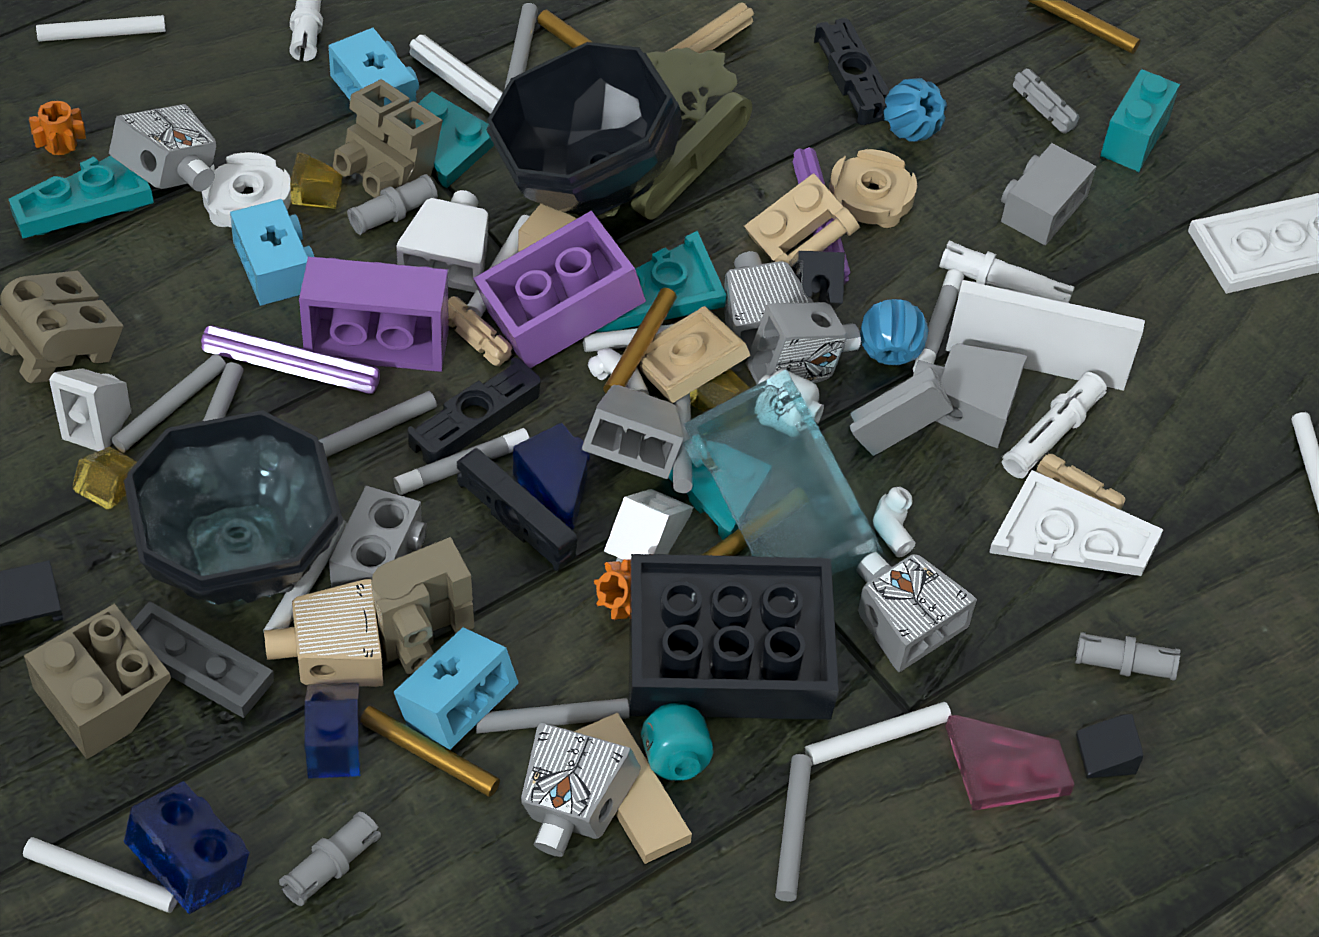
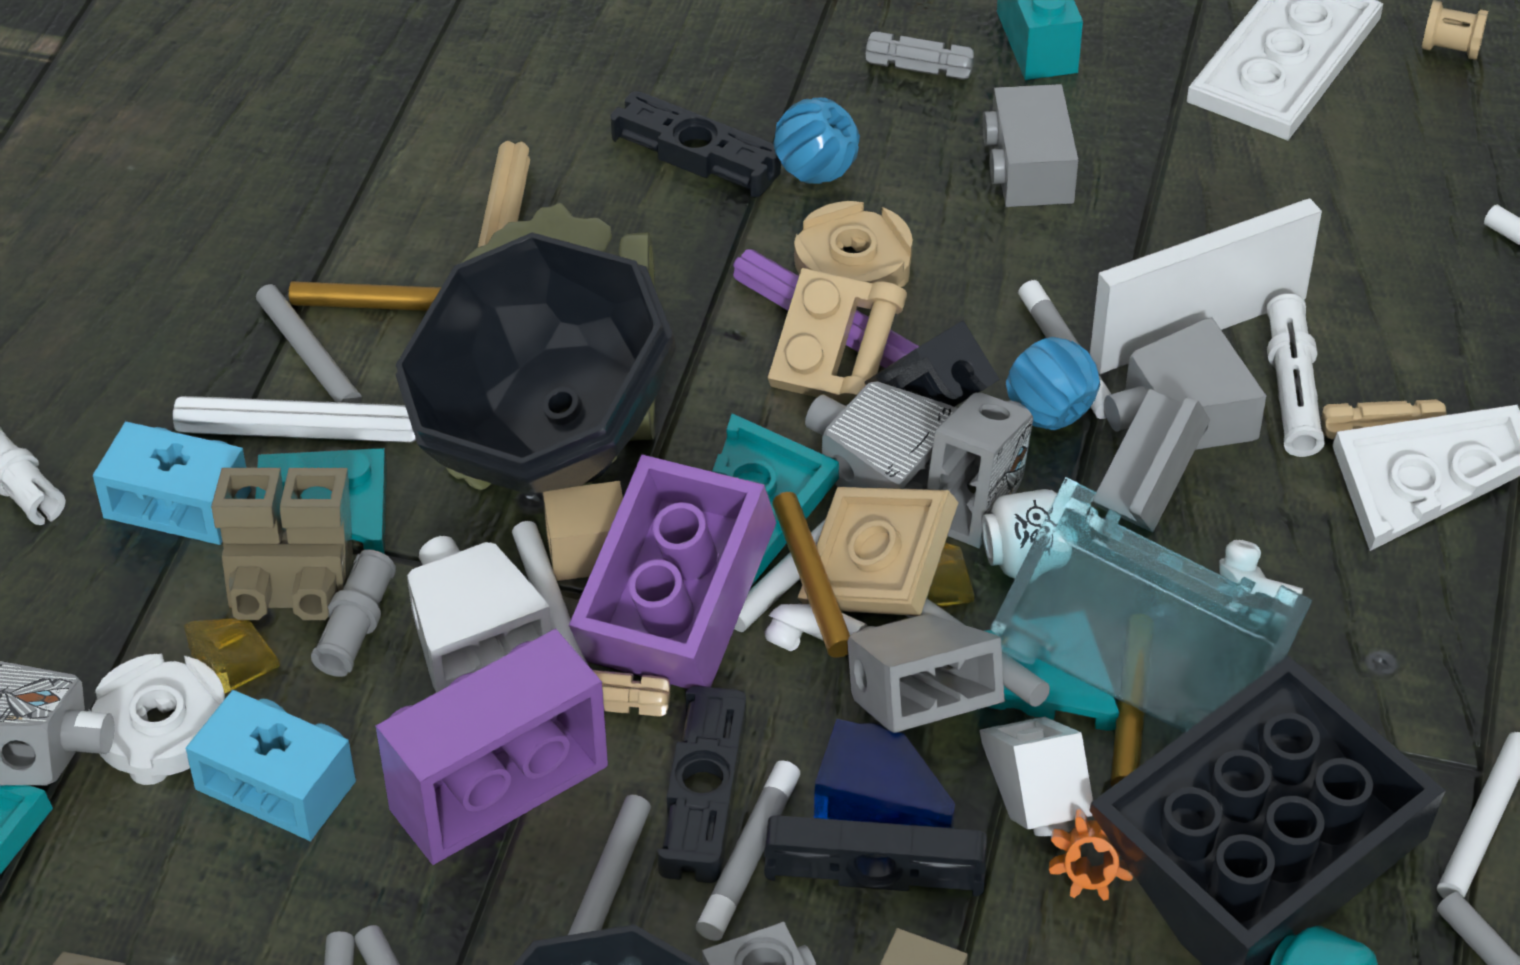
camera: 35 degrees left, 5 degrees down
axle [201,325,380,394] -> none
light grey torso [856,552,977,672] -> none
white pin [939,240,1075,303] -> none

